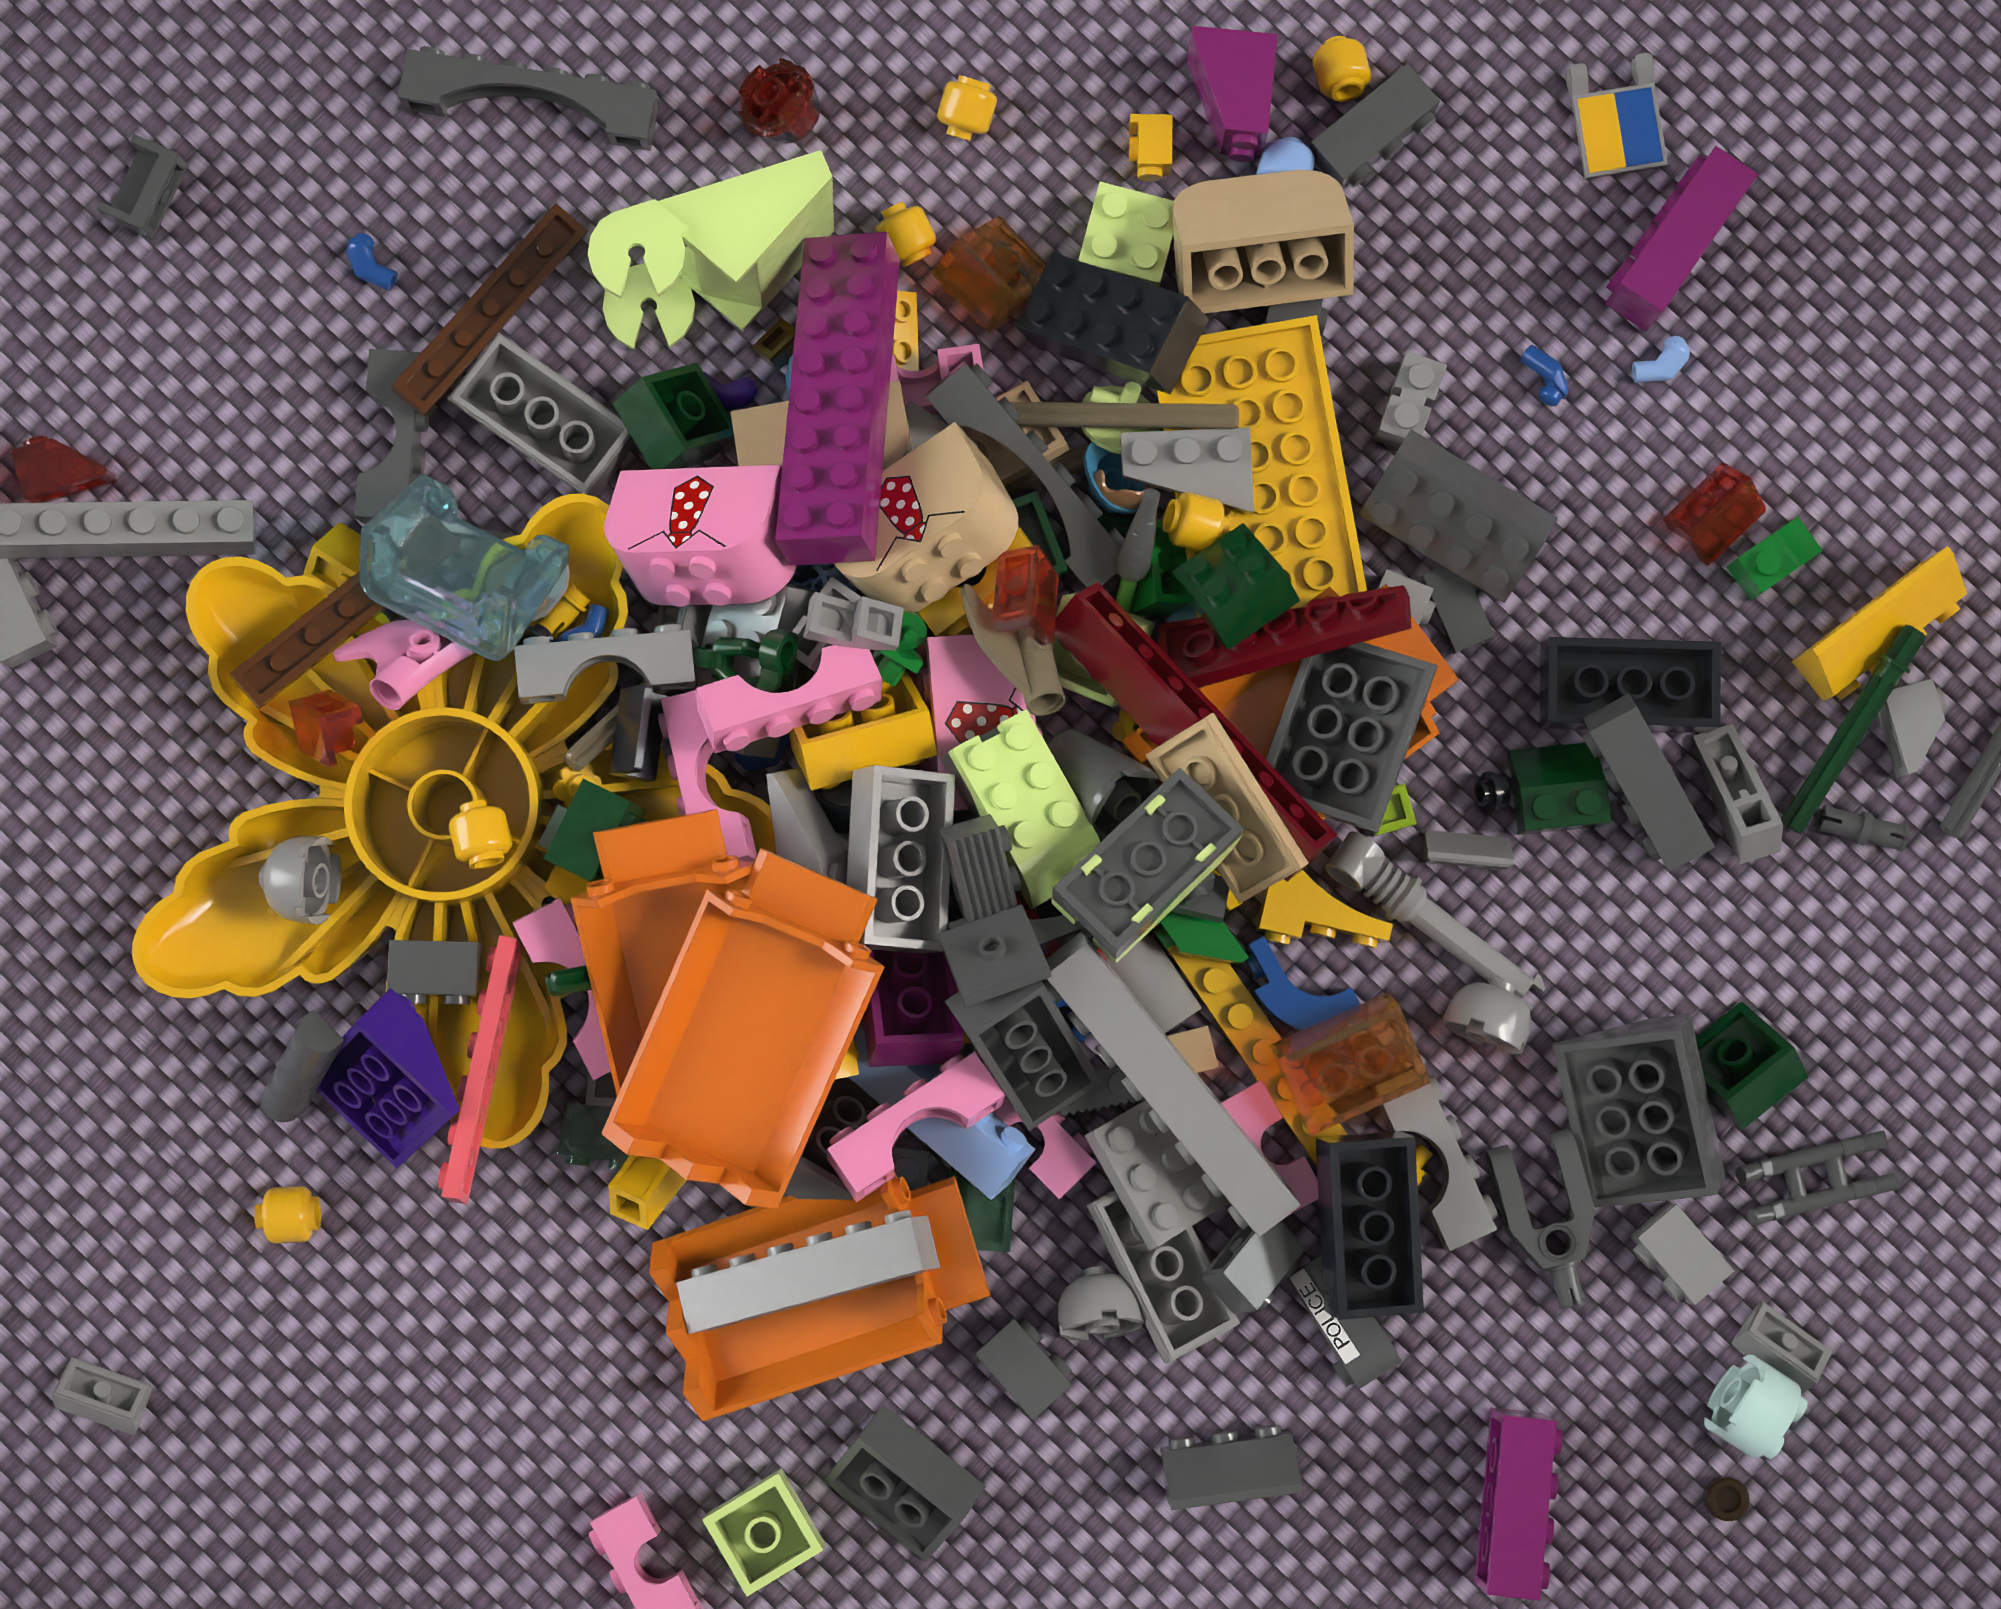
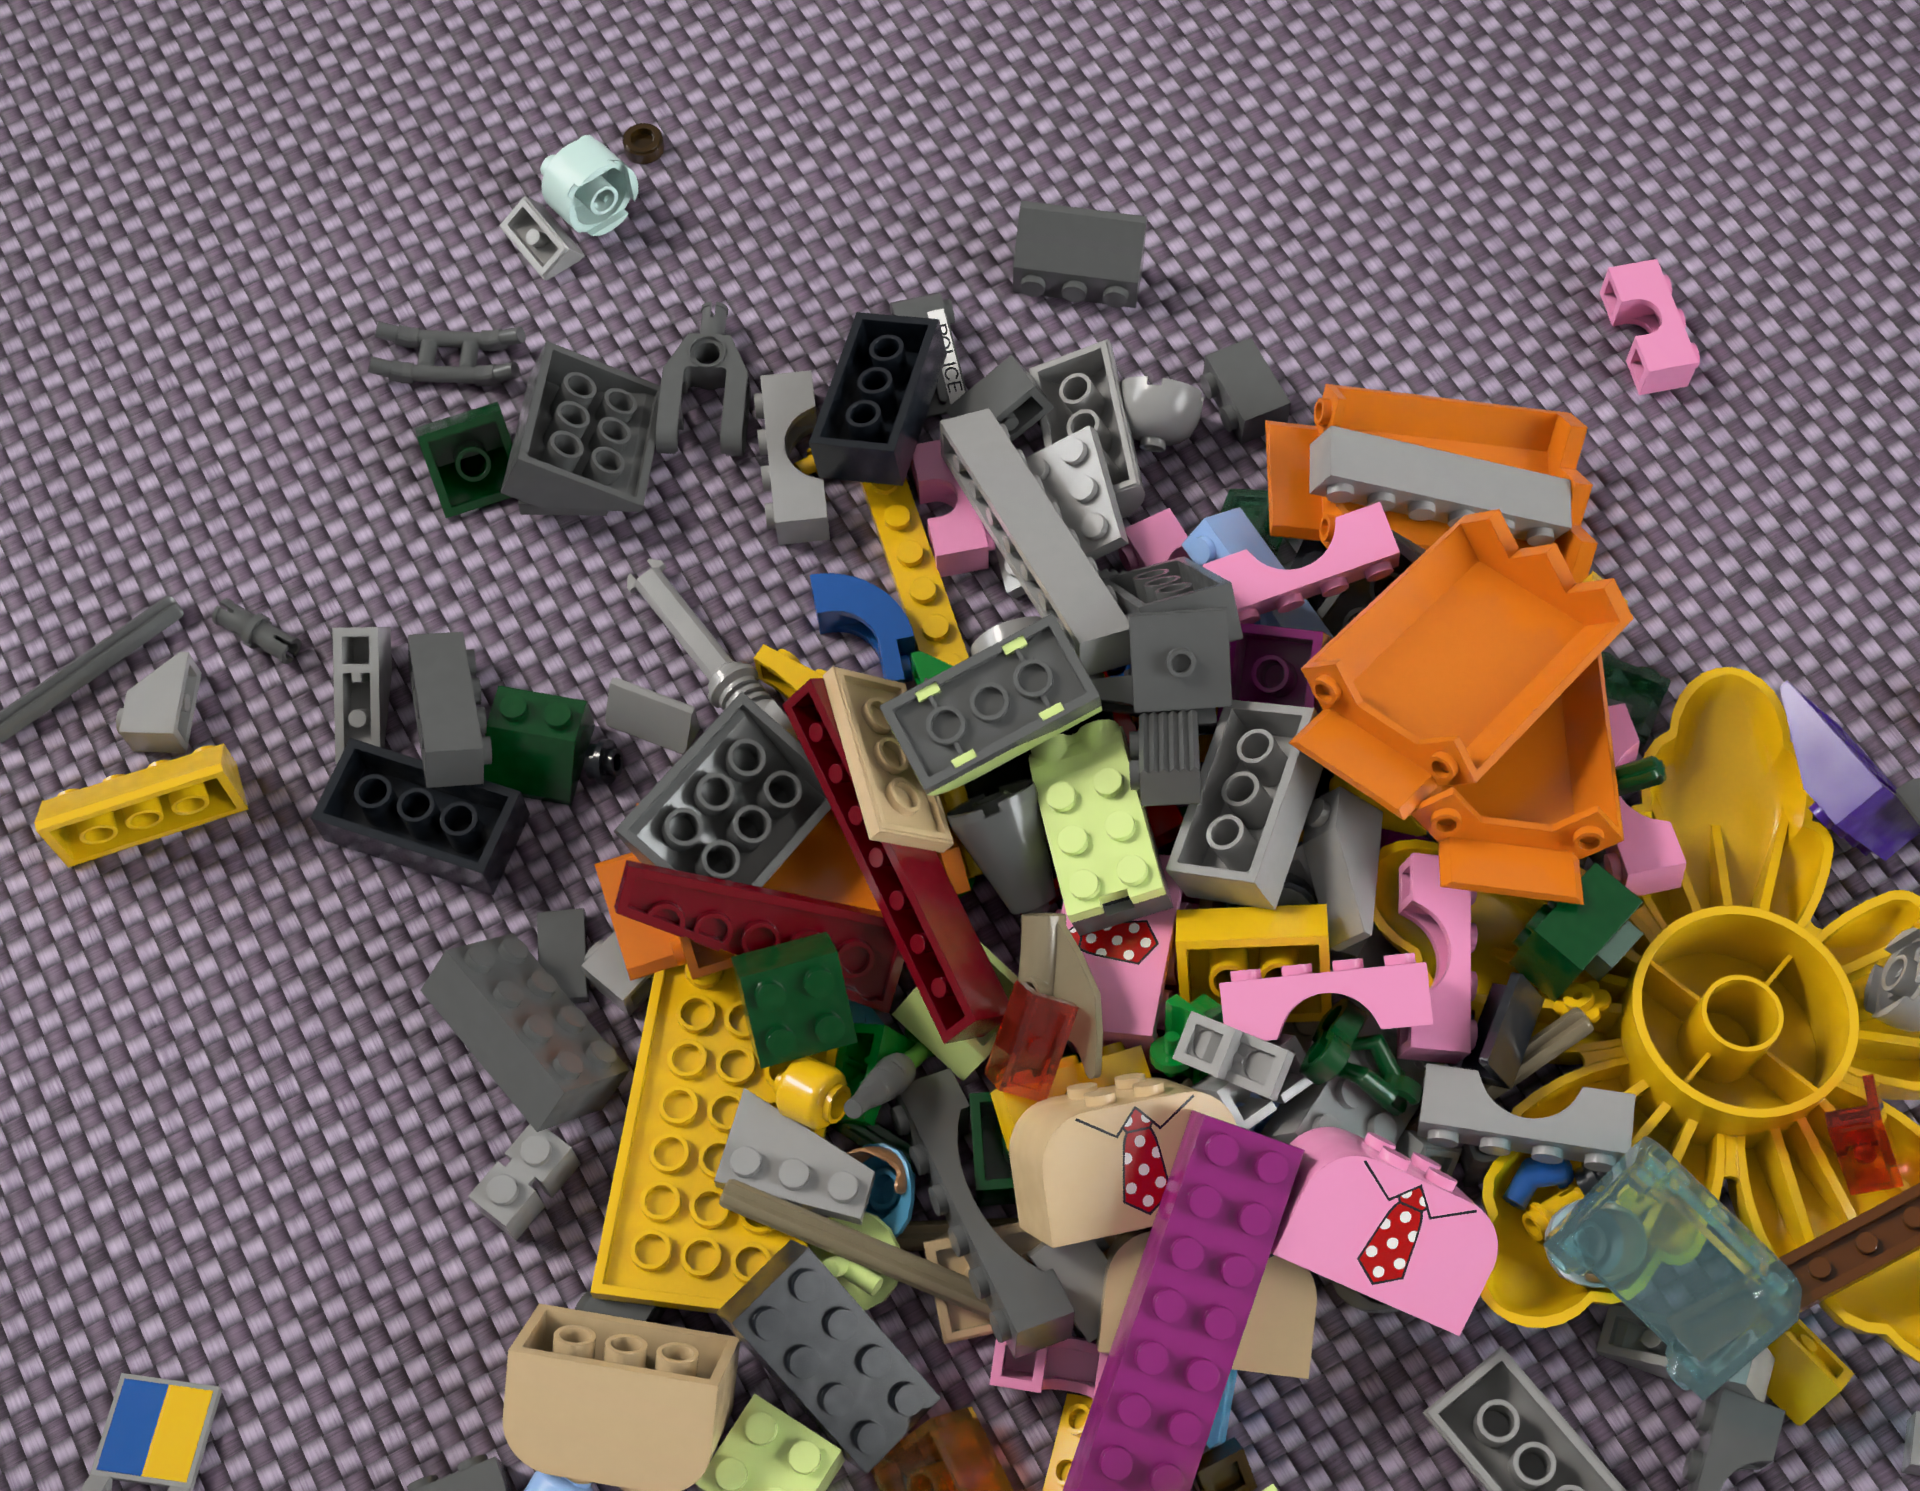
camera: 160 degrees left, 20 degrees down
bright pink pin [333,610,491,711] -> none
dark grey brick [387,940,484,1005] -> none
coral plate [438,935,524,1205] -> none
yellow head [449,800,512,869] -> none
dark green brick [613,362,735,470] -> none
yellowish green brick [702,1468,826,1596] -> none
dark purple arm [704,372,758,411] -> none
dark grey slope [823,1405,986,1562] -> none
tan brick [1167,1025,1219,1073] -> none
clear orange brick [1269,993,1431,1136] -> none
light grey cylinder [1442,977,1531,1055] -> none
magenta brick [1474,1407,1563,1601] -> none
blue arm [1521,345,1569,407] -> none
magenta brick [1605,146,1758,332] -> none
light grey brick [1629,1203,1734,1305] -> none
light blue arm [1632,336,1690,383] -> none
clear red panel [1663,462,1766,566] -> none
green arch [1726,517,1823,601] -> none
dark green axle [1781,624,1926,833] -> none

